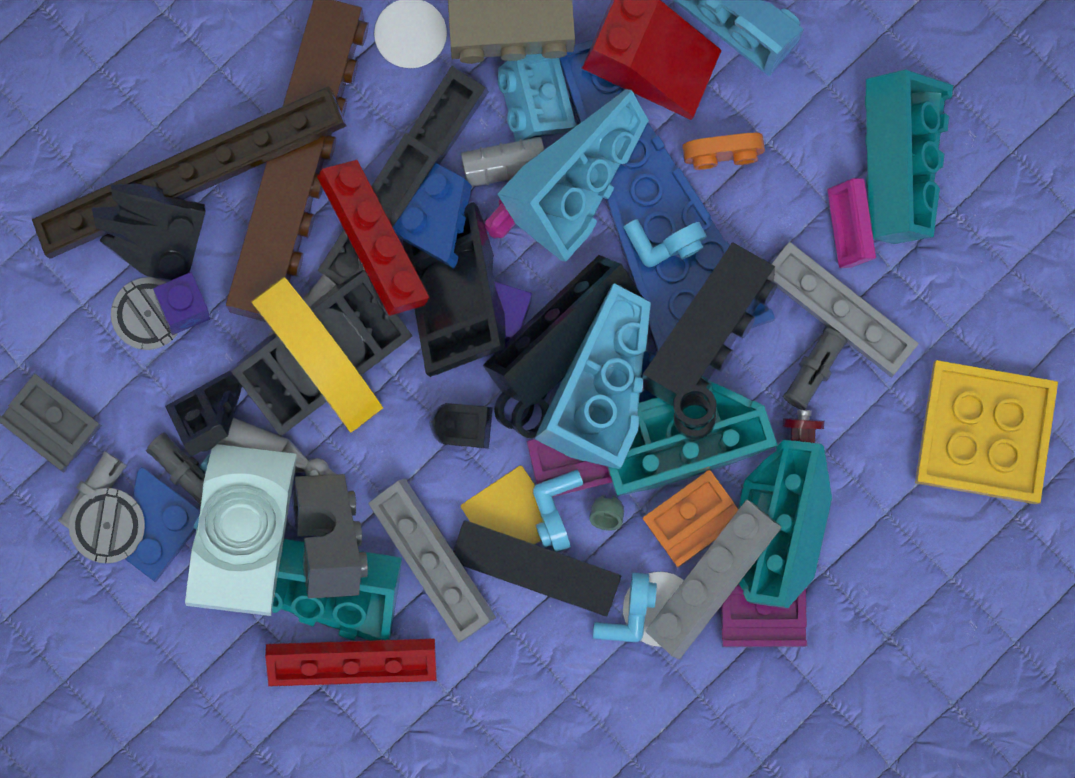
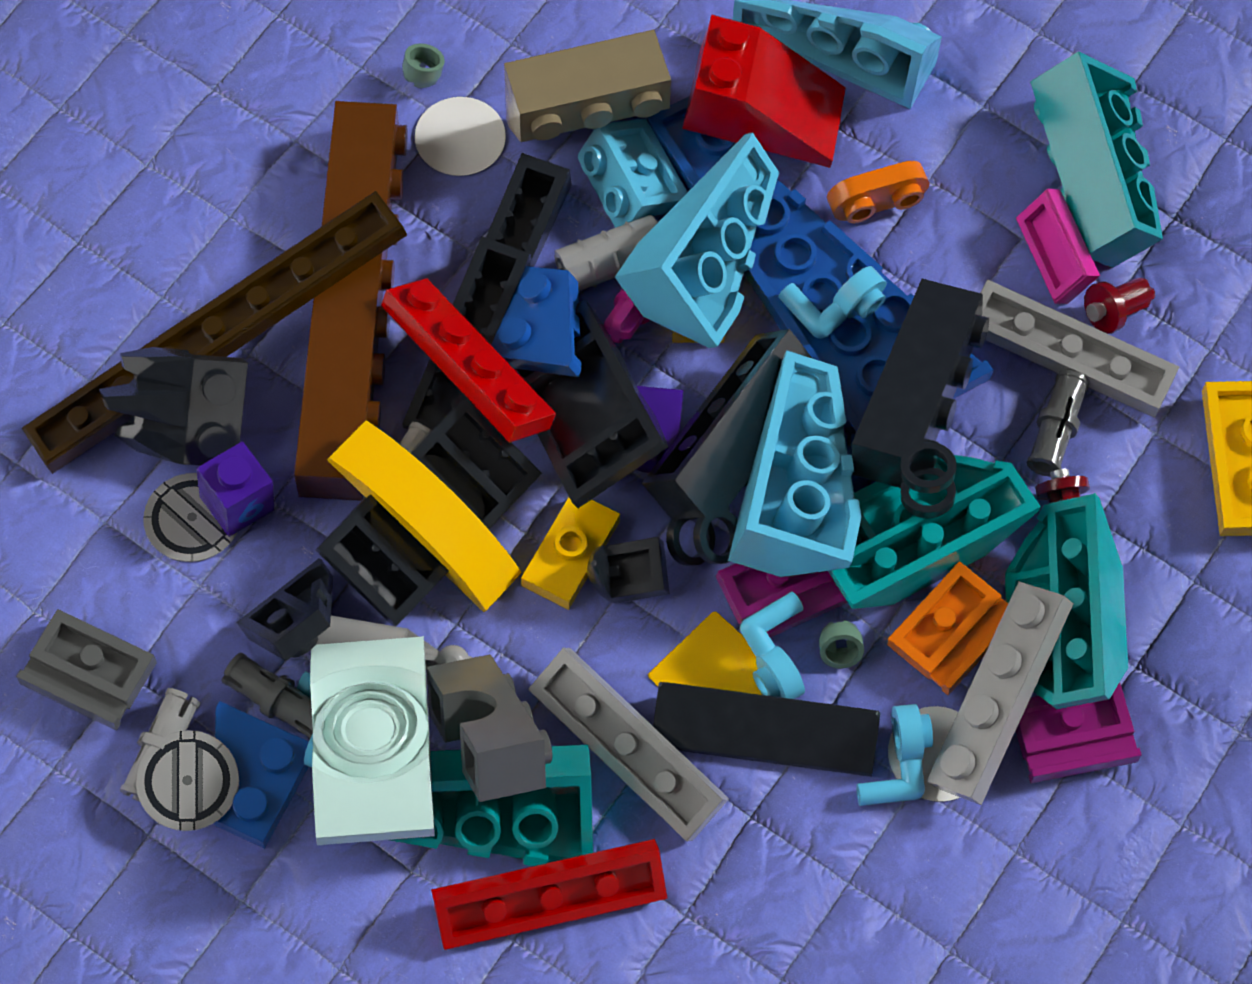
camera: 10 degrees left, 15 degrees down
none -> yellow plate [521,497,620,610]
none -> dark red piece [1084,278,1155,334]

